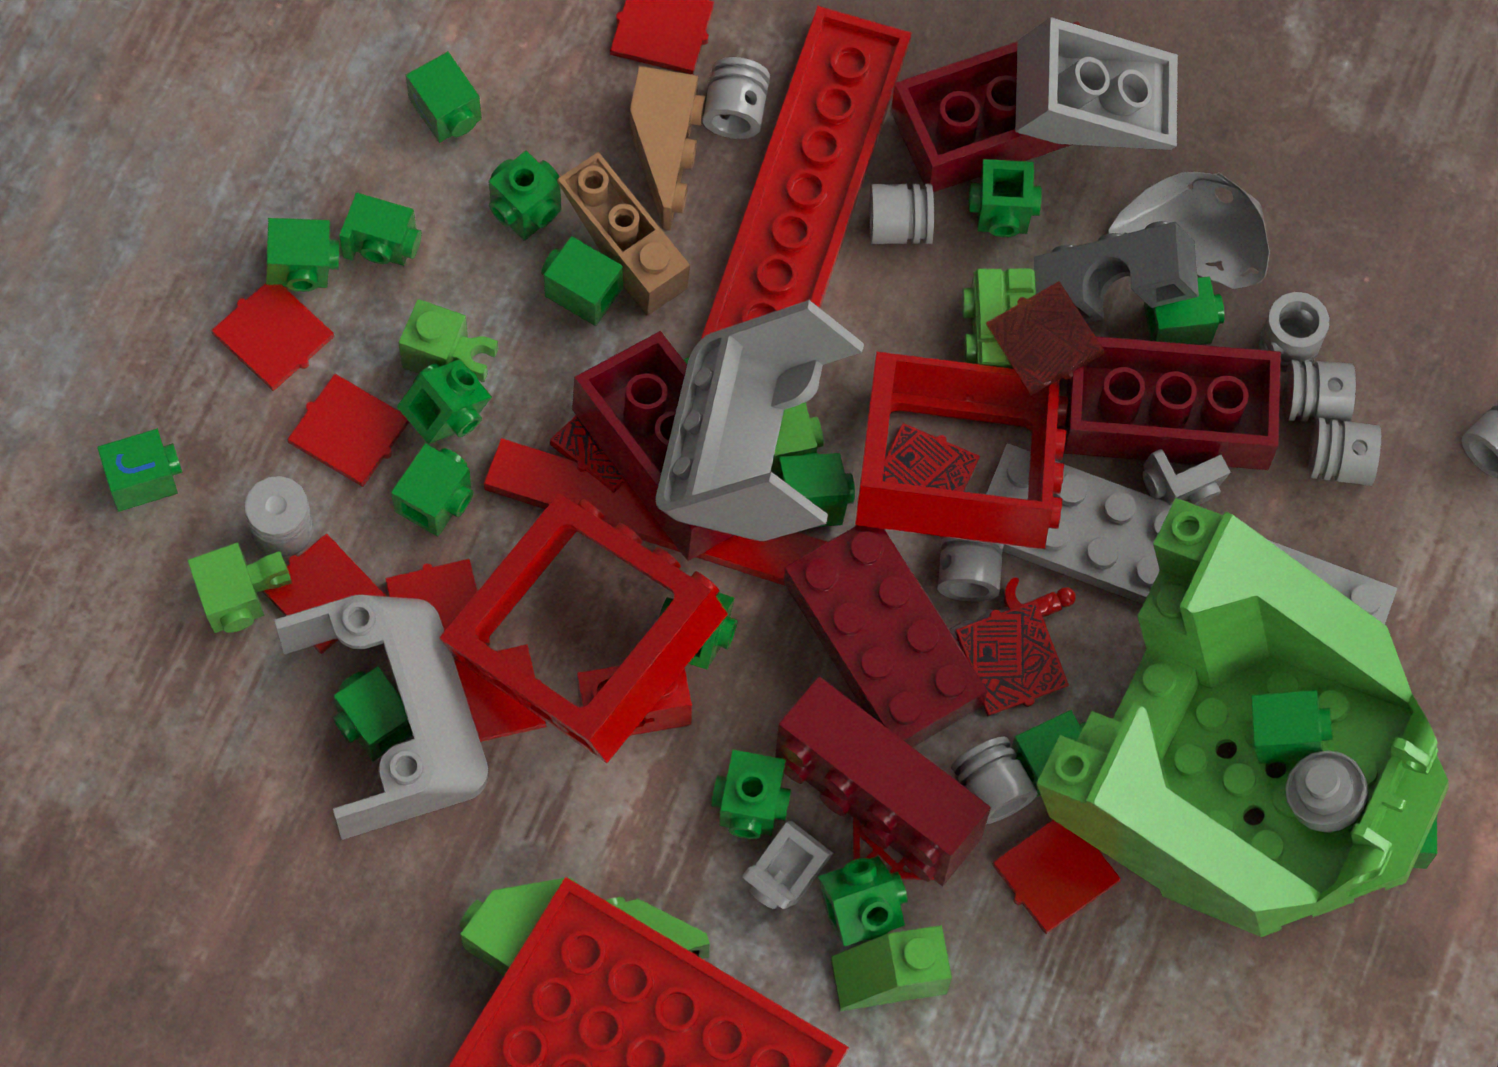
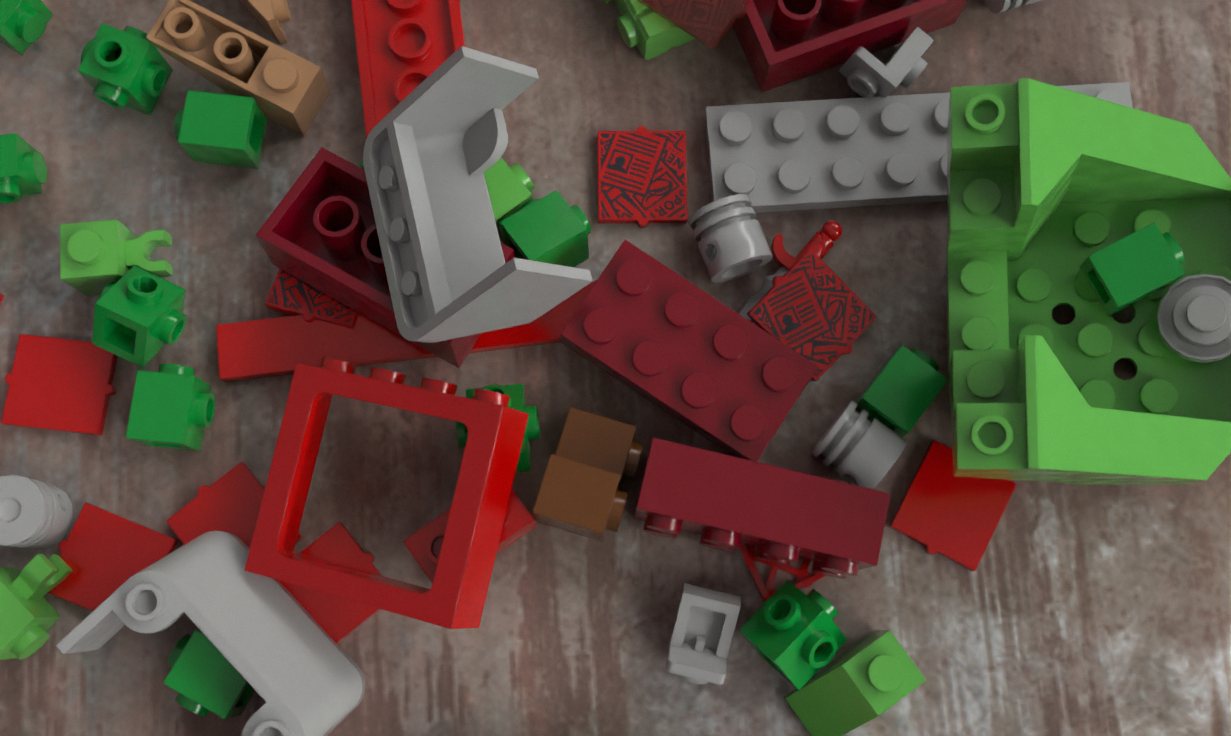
camera: 25 degrees left, 10 degrees up
green brick [711,750,791,839] -> none
red piece [855,351,1068,549] -> none
none -> reddish brown brick [533,407,643,542]

